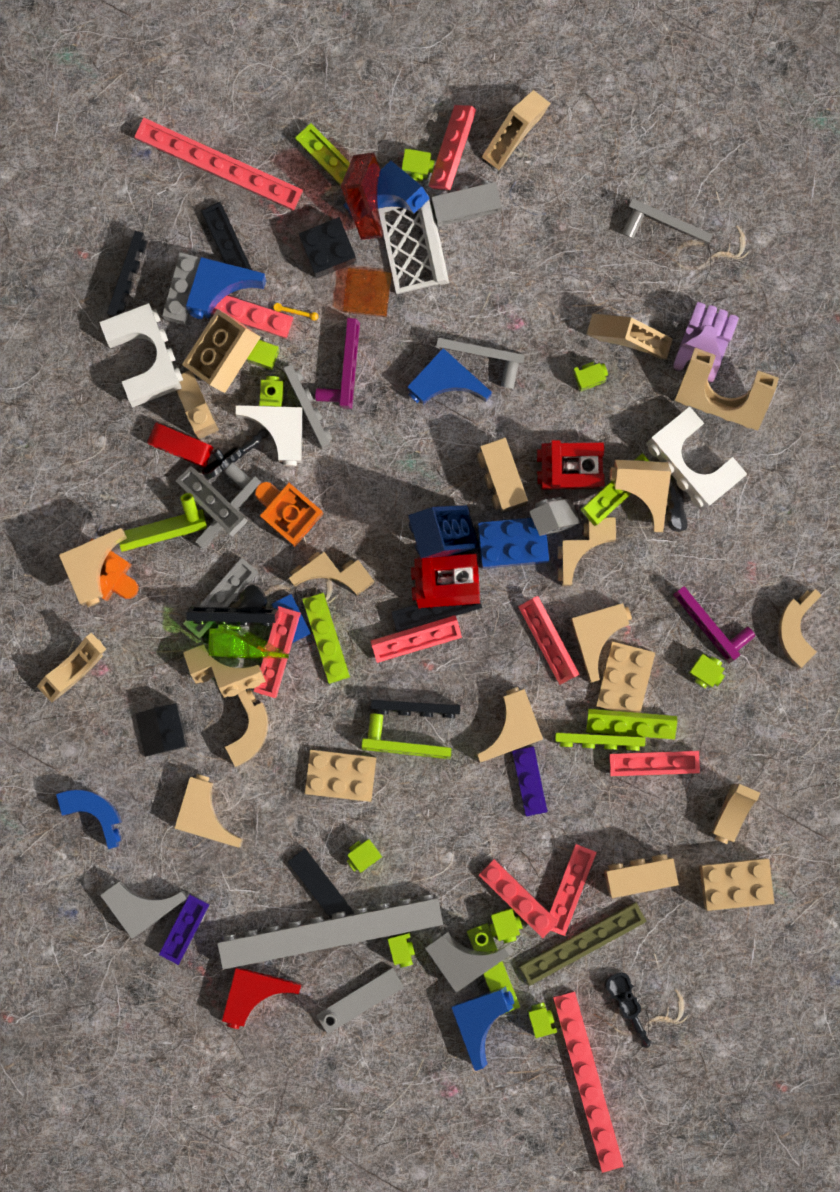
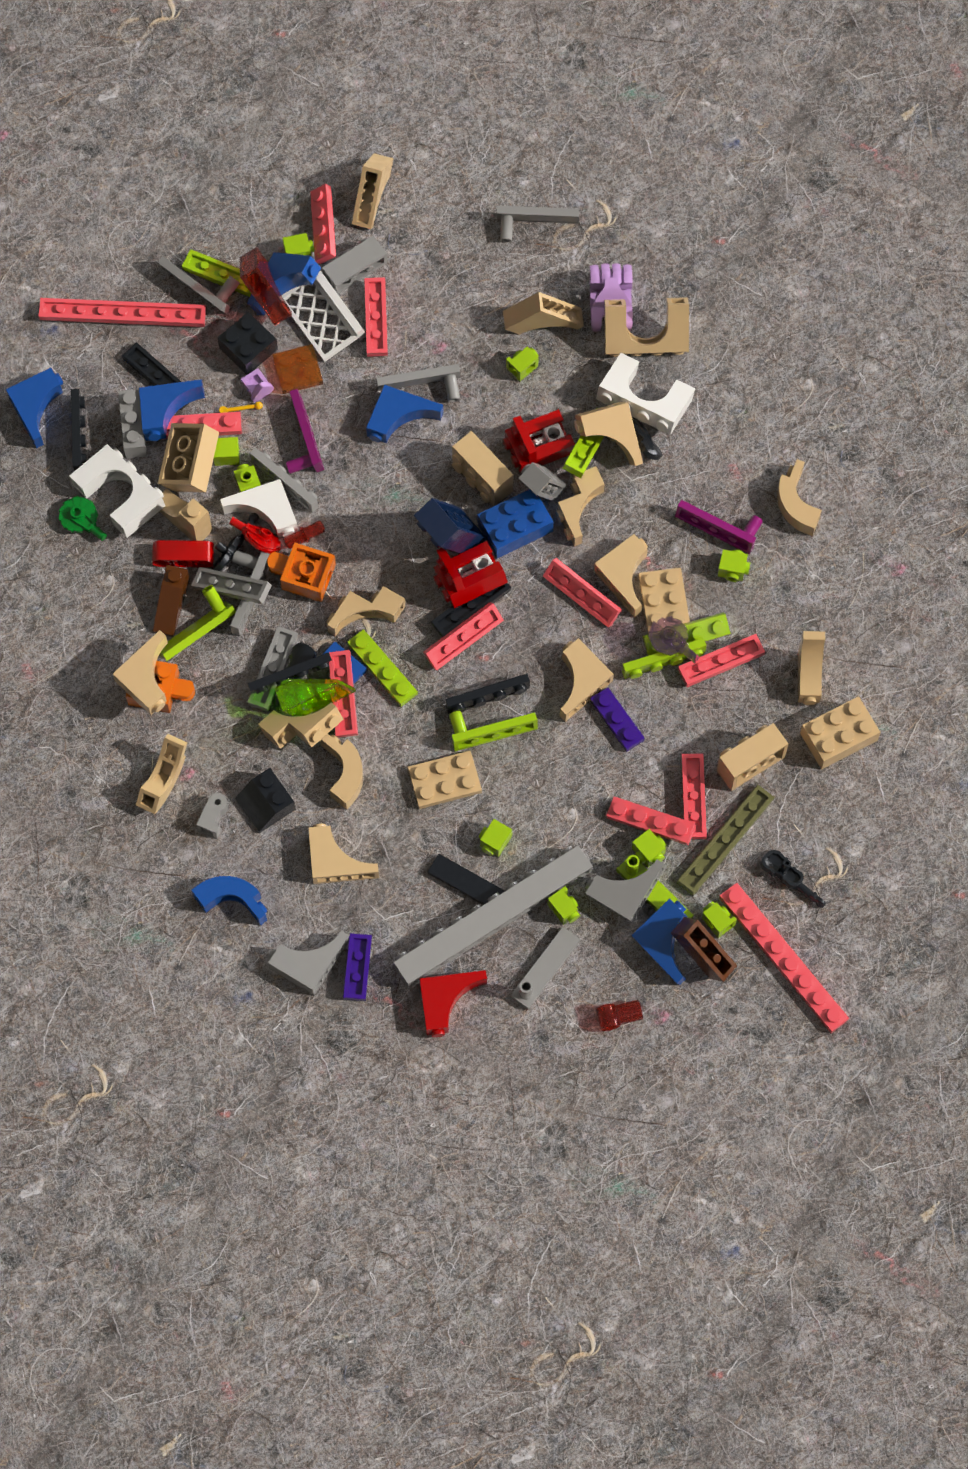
camera: 25 degrees left, 15 degrees down
none -> blue arch [6,368,64,448]
none -> green piece [59,496,107,541]
none -> reddish brown slope [153,565,190,637]
none -> light grey piece [158,256,240,314]
none -> light grey leg [196,793,228,839]
none -> red piece [229,517,281,554]
none -> lavender tile [241,368,274,402]
none -> clear red axle [283,520,325,549]
none -> coral plate [364,277,388,357]
none -> clear red piece [596,1000,643,1031]
none -> piece [648,617,700,663]
none -> reddish brown brick [671,917,737,982]

